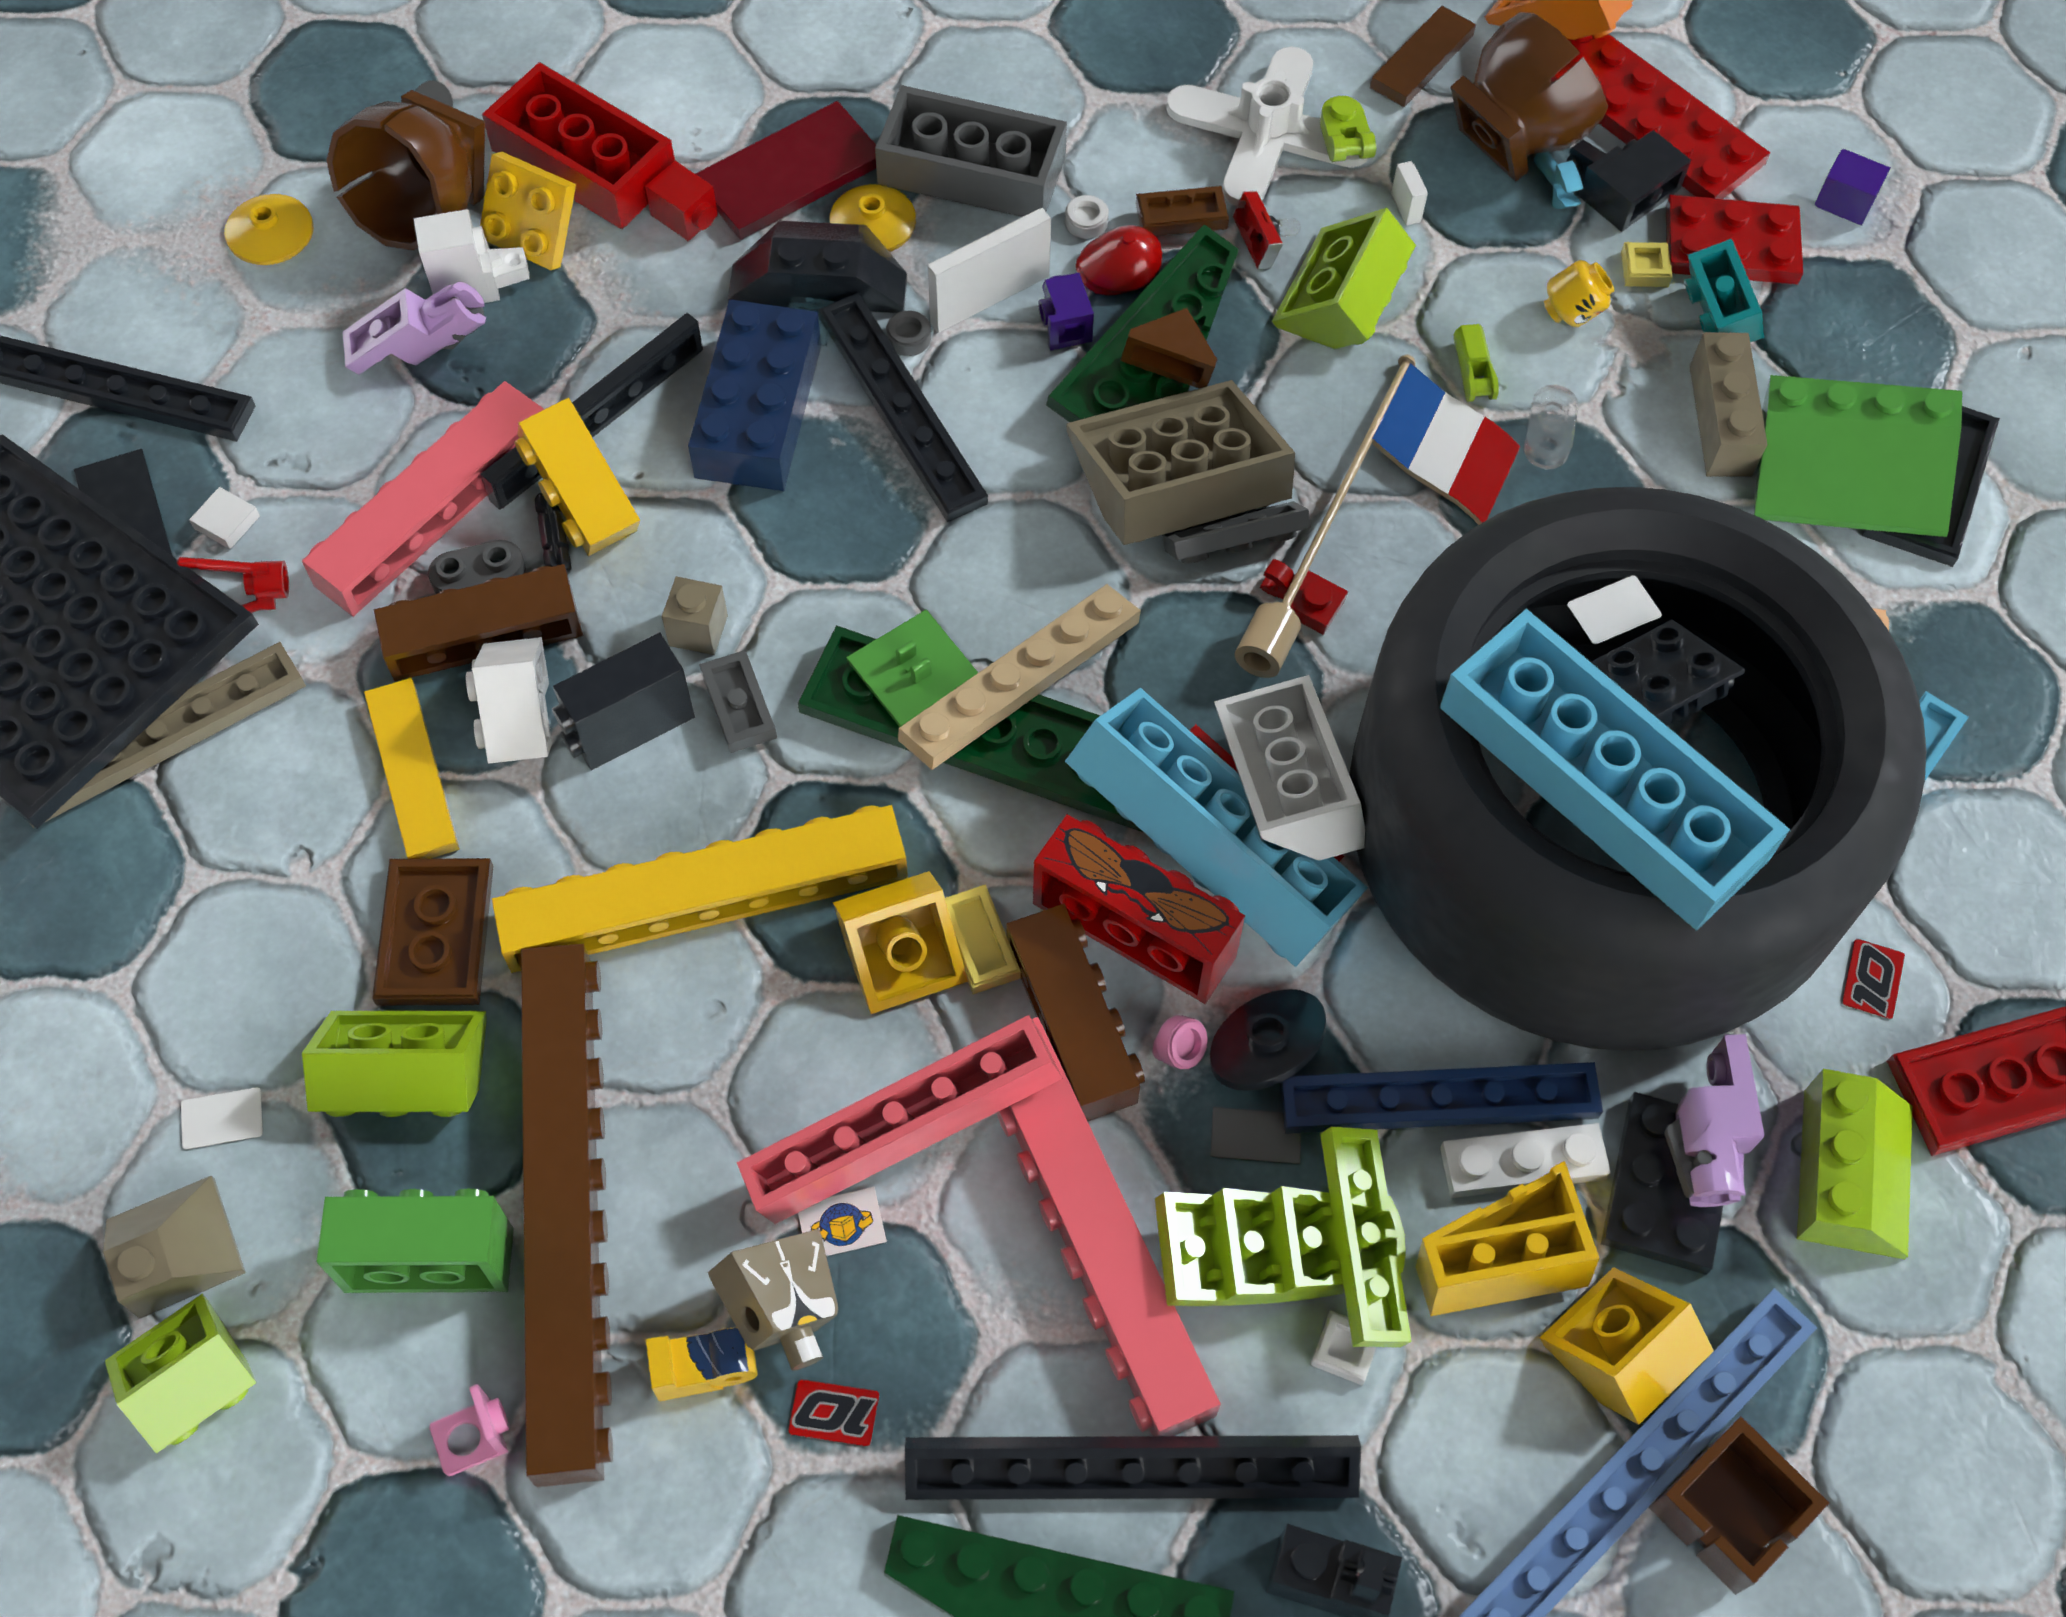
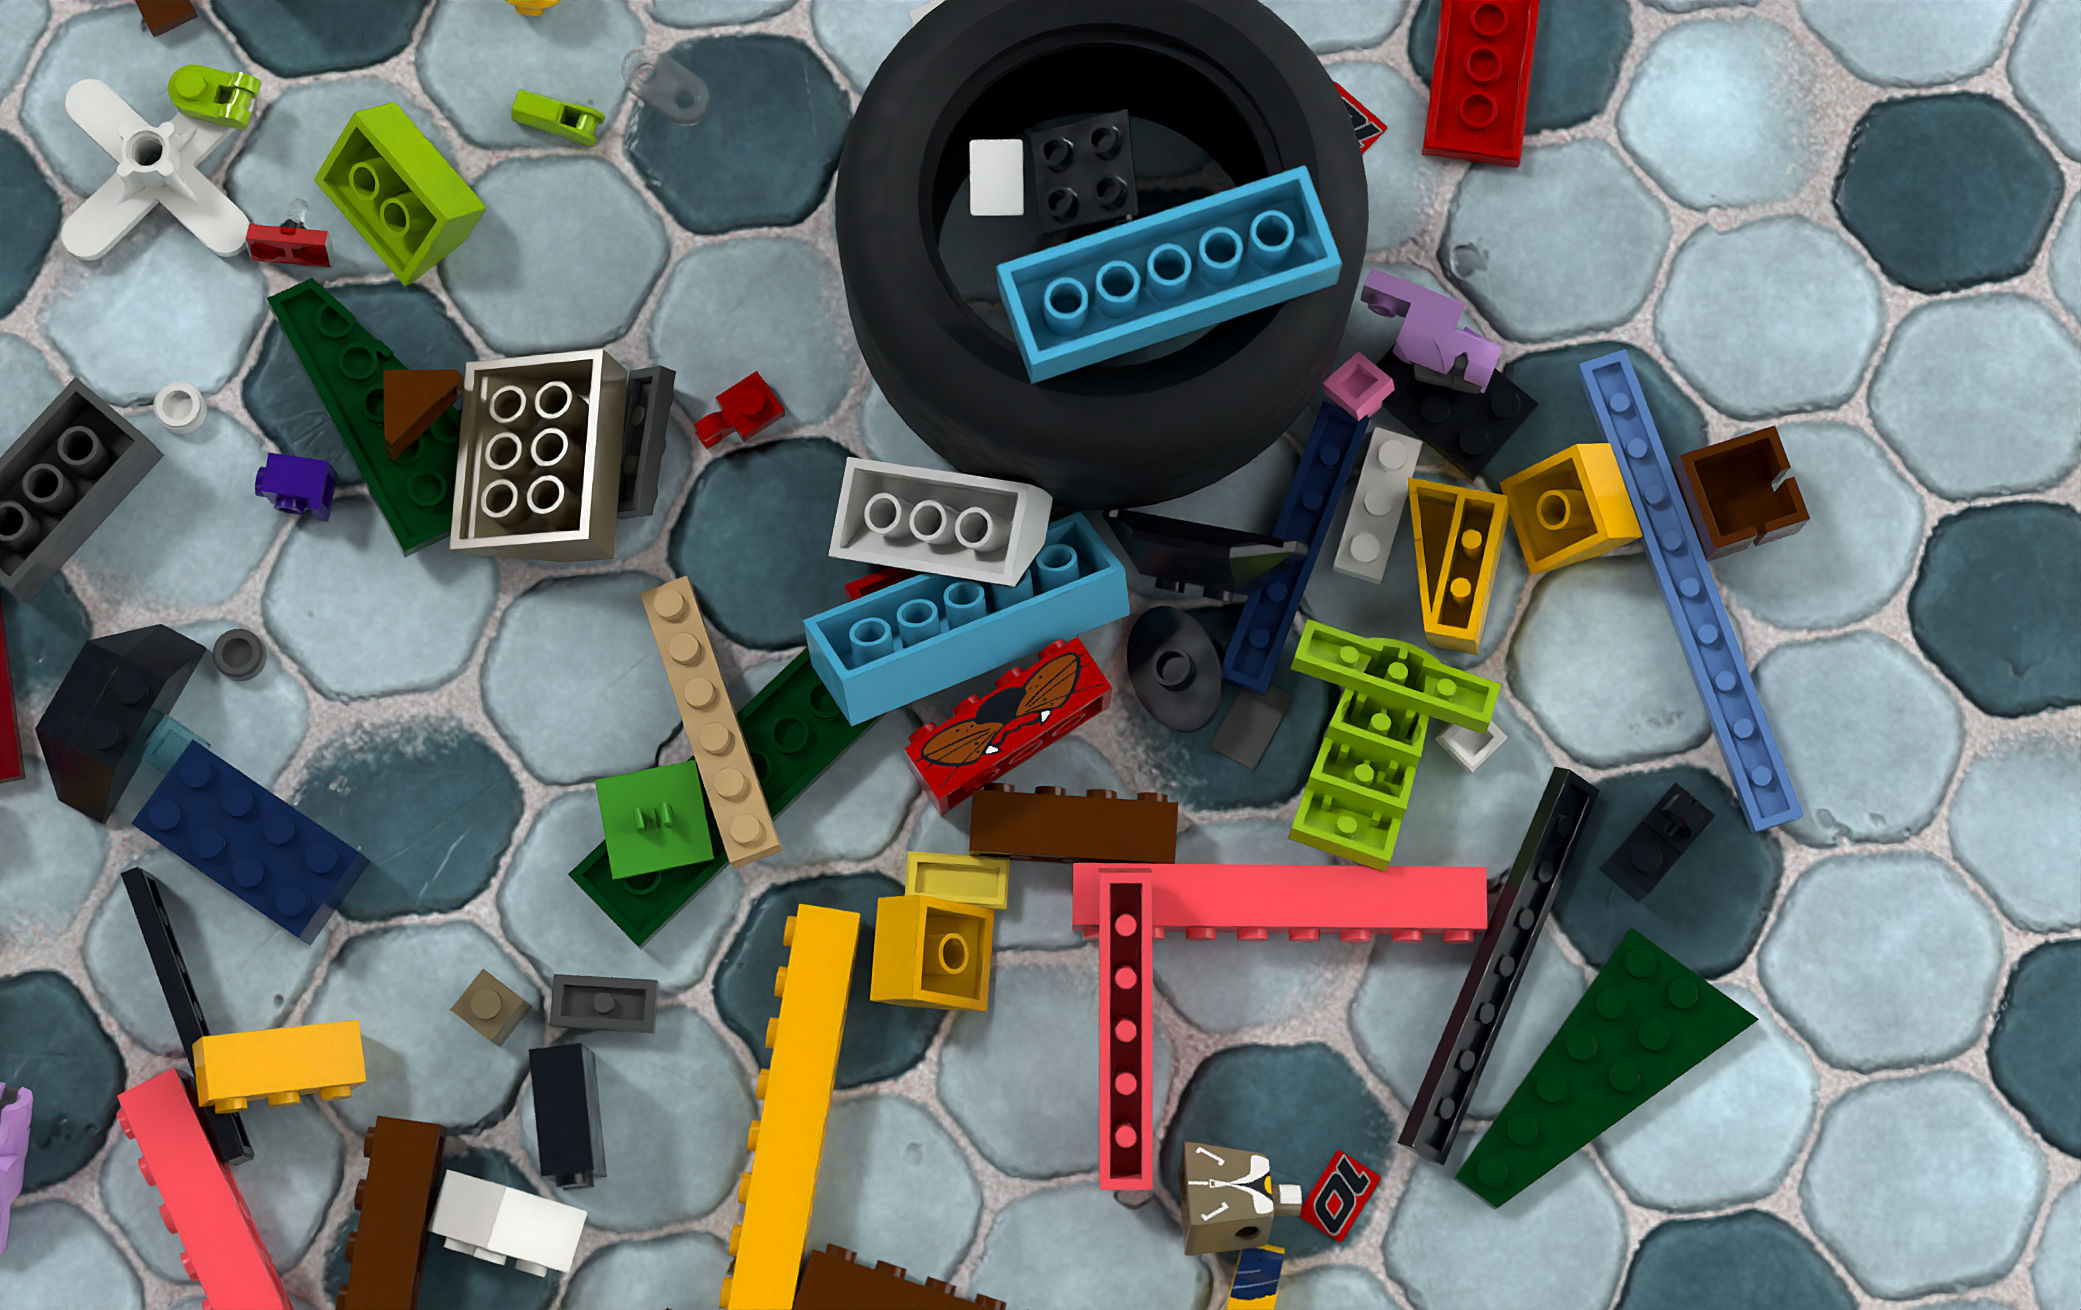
camera: 65 degrees left, 15 degrees up
dark grey plate [428,540,526,594] -> none
black axle [534,493,572,574] -> none
sticker [798,1186,887,1256] -> none
black tile [819,293,988,523] -> none
yellow dish [830,184,916,252] -> none
white tile [928,208,1051,333] -> none
red hat [1076,225,1162,296] -> none
reddish brown plate [1136,186,1229,236] -> none
bright pink tile [1152,1015,1208,1069] -> none
flag [1235,354,1520,678] -> none
white tile [1391,161,1428,226] -> none
lime slope [1797,1068,1913,1260] -> none
none -> black wedge [1103,508,1309,603]
none -> bright pink tile [1322,351,1395,421]

